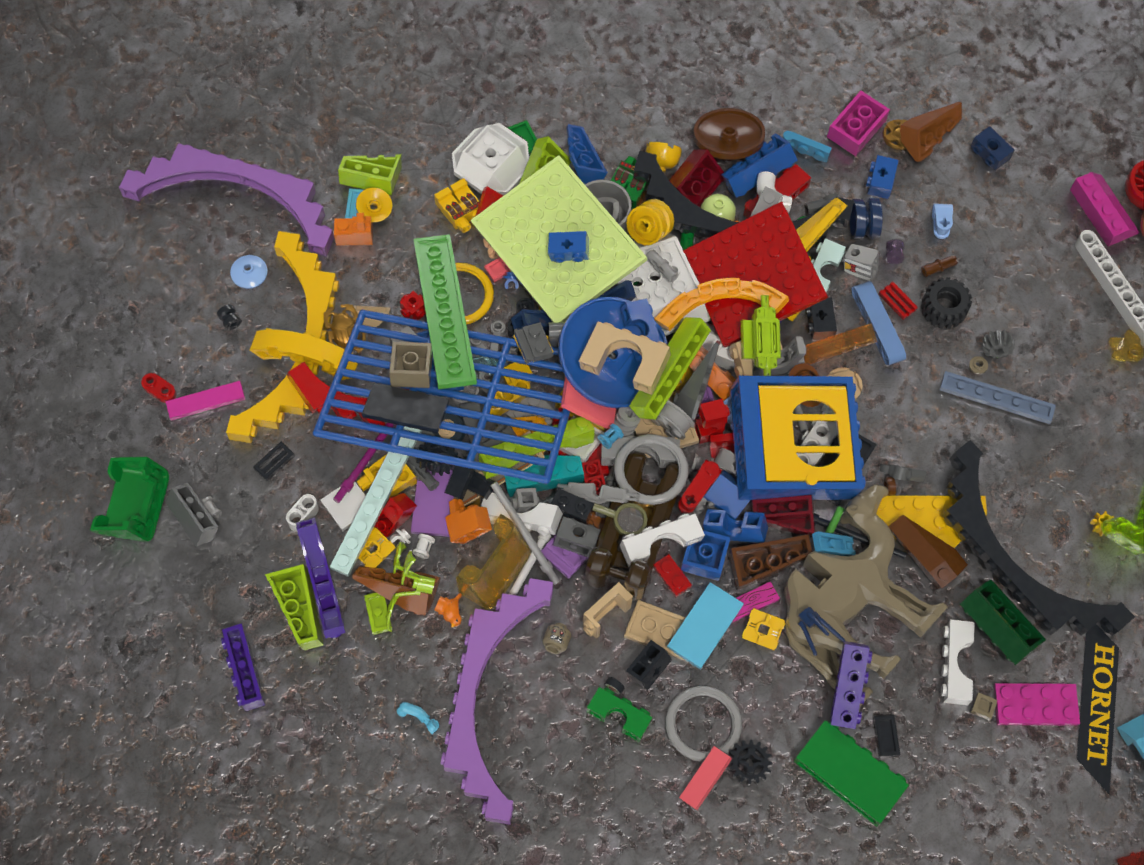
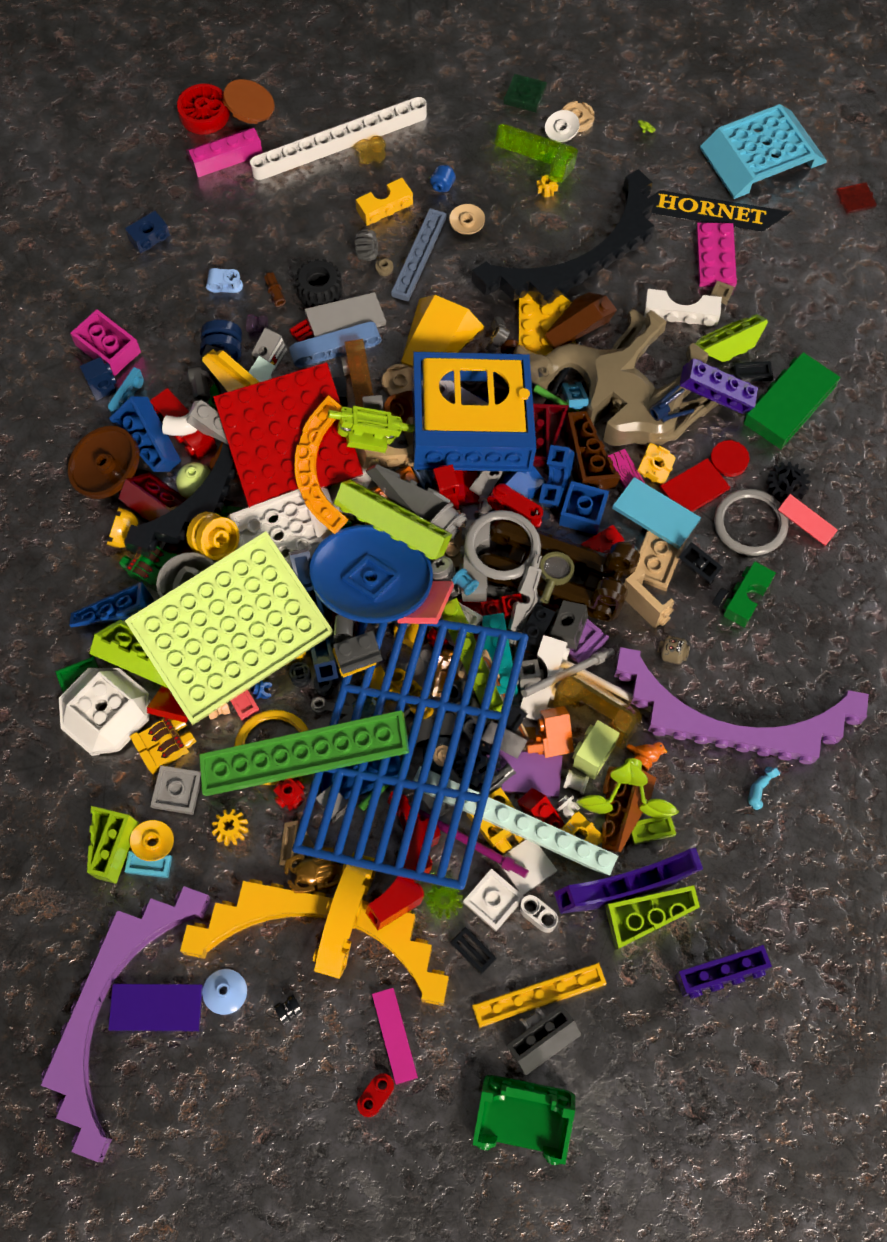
camera: 85 degrees left, 0 degrees up
orange hinge [334,213,373,245] -> none
black tile [362,383,449,433] -> none
dark tan brick [389,342,433,388] -> none
blue brick [548,231,589,263] -> none
tan arch [579,322,671,395] -> none
blue arch [620,298,663,362] -> none
white arch [620,514,705,567] -> none
light grey pin [646,249,679,282] -> none
blue brick [866,155,899,199] -> none
pearl gold wheel [883,119,907,150] -> none
dark orange wedge [900,102,962,162] -> none
dark green brick [960,580,1046,665] -> none
none -> dark blue brick [79,357,117,401]
none -> dark purple tile [108,984,203,1032]
none -> light grey plate [150,765,201,815]
none -> yellow gear [212,809,249,846]
none -> light grey tile [305,292,386,337]
none -> yellow arch [355,178,413,226]
none -> yellow wedge [401,295,484,368]
none -> clear neon green gear [427,885,463,920]
none -> blue head [430,165,456,193]
none -> tan dish [449,204,485,234]
none -> white plate [463,869,524,932]
none -> yellow tile [472,963,607,1028]
none -> yellowish green brick [572,720,620,780]
none -> red tile [659,458,730,512]
none -> lime wedge [695,314,768,362]
none -> red tile [710,440,750,477]

